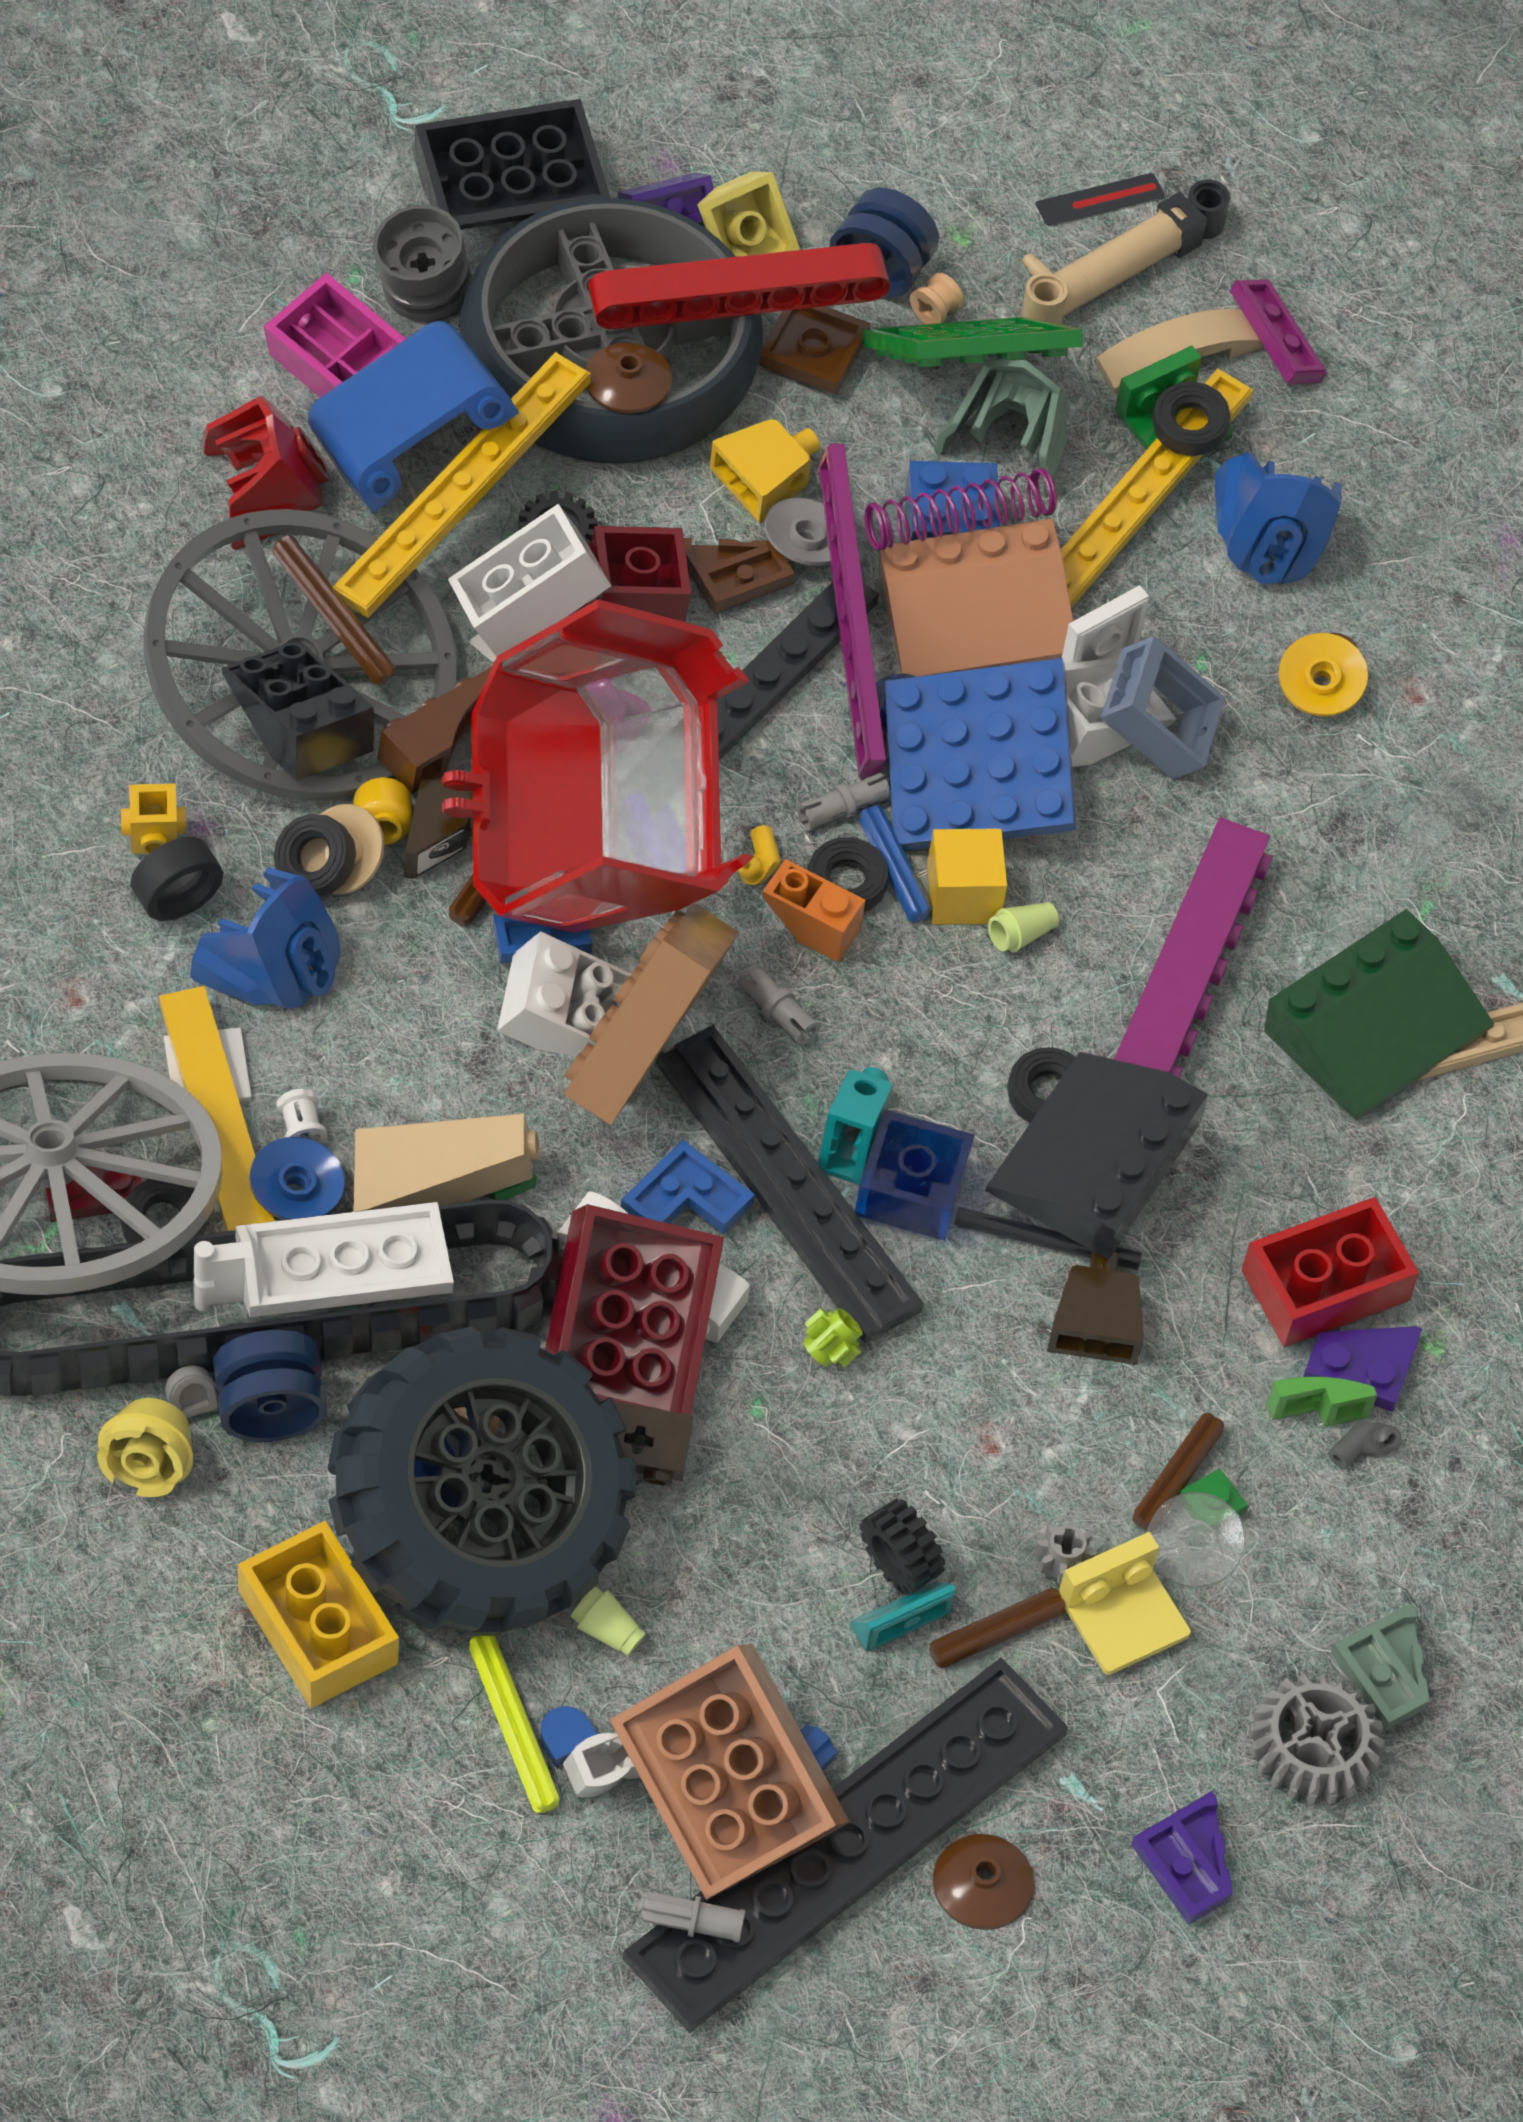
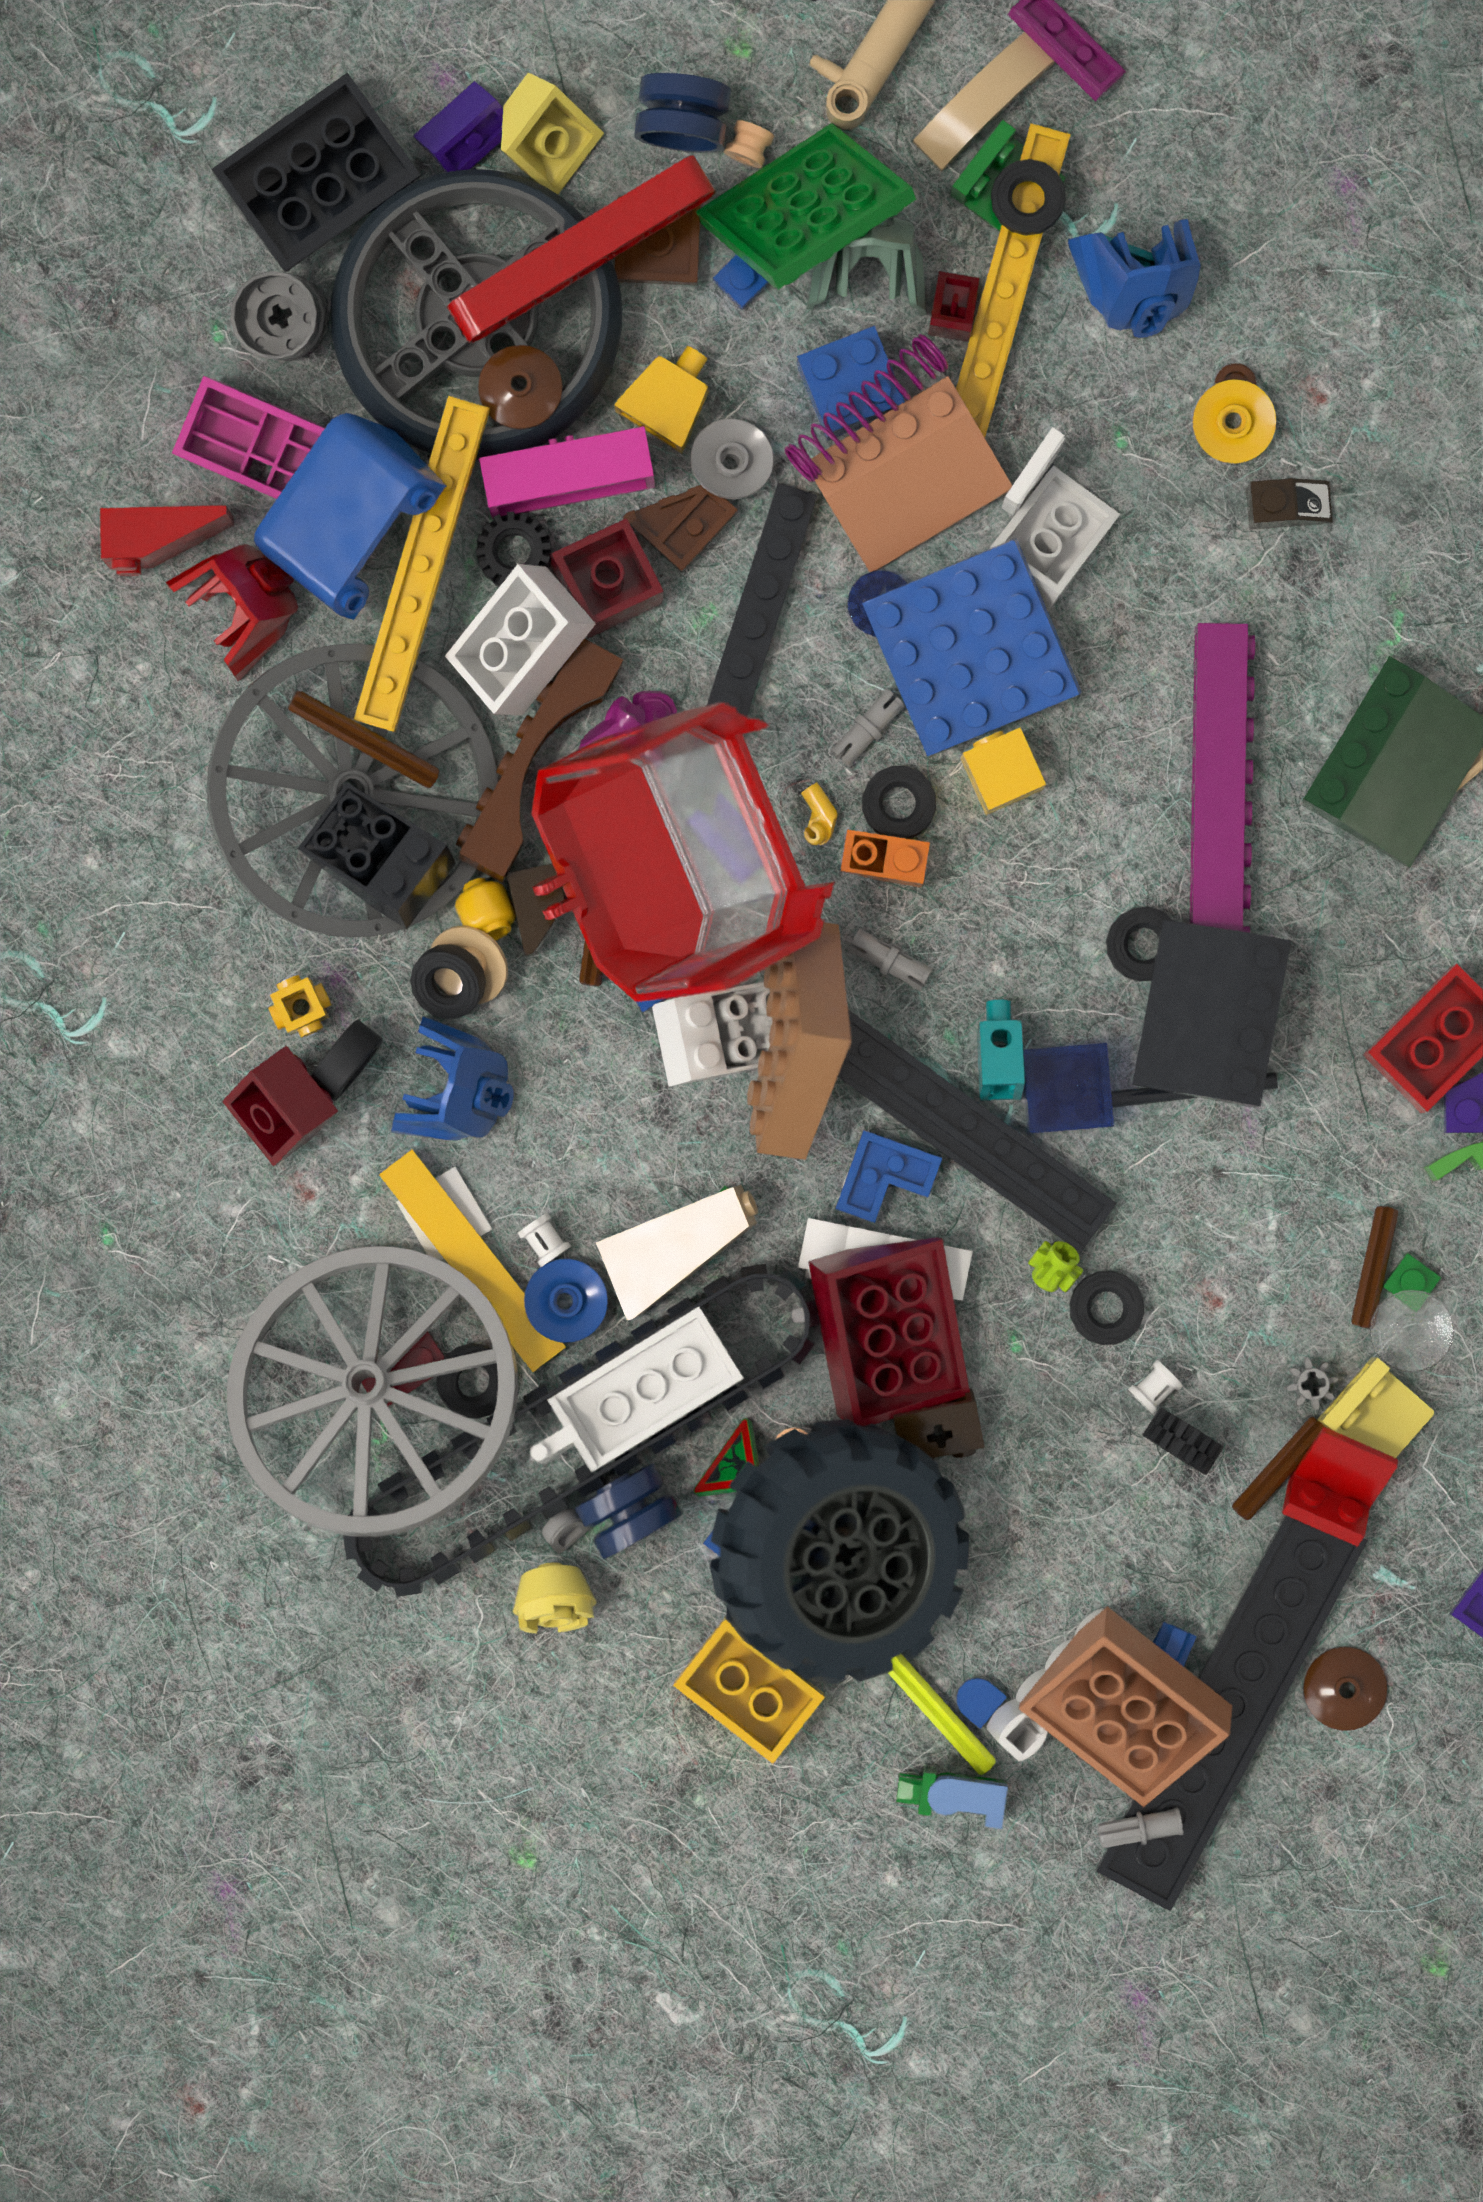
camera: 15 degrees left, 30 degrees up
yellowish green cone [570,1587,646,1657] -> none
magenta tile [818,443,886,780] -> none
teal slope [850,1582,956,1651] -> none
blue axle [859,805,932,923] -> none
yellowish green cone [988,902,1059,952] -> none
dark brown torso [1047,1251,1144,1365] -> none
sand blue window [1100,636,1226,779] -> none
none -> red slope [100,505,234,576]
none -> dark red brick [222,1045,339,1167]
none -> dark pink brick [479,427,655,519]
none -> blue bracket [713,255,769,310]
none -> medium blue hips [896,1766,1008,1829]
none -> dark red slope [928,271,980,342]
none -> black tyre [1069,1271,1144,1345]
none -> white bush [1128,1360,1183,1415]
none -> dark brown slope [1246,478,1333,530]
none -> red bracket [1282,1427,1398,1547]

